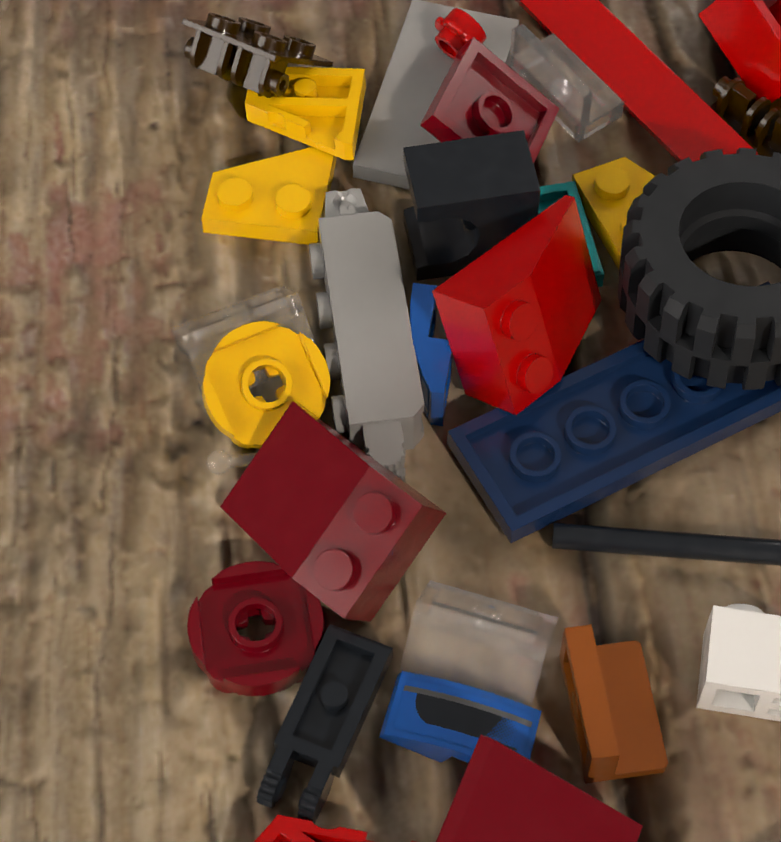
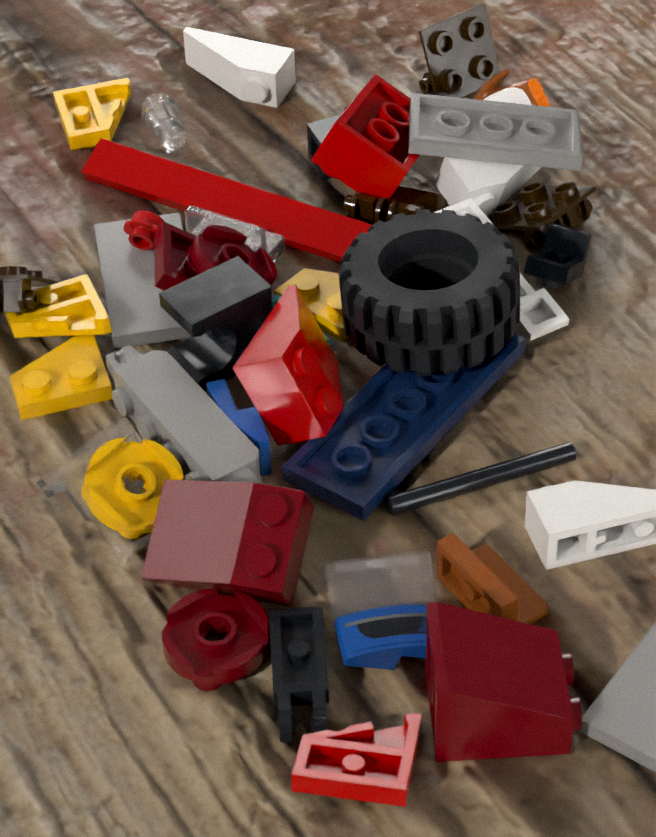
camera: 25 degrees left, 15 degrees down
none -> dark red plate [188,225,277,286]

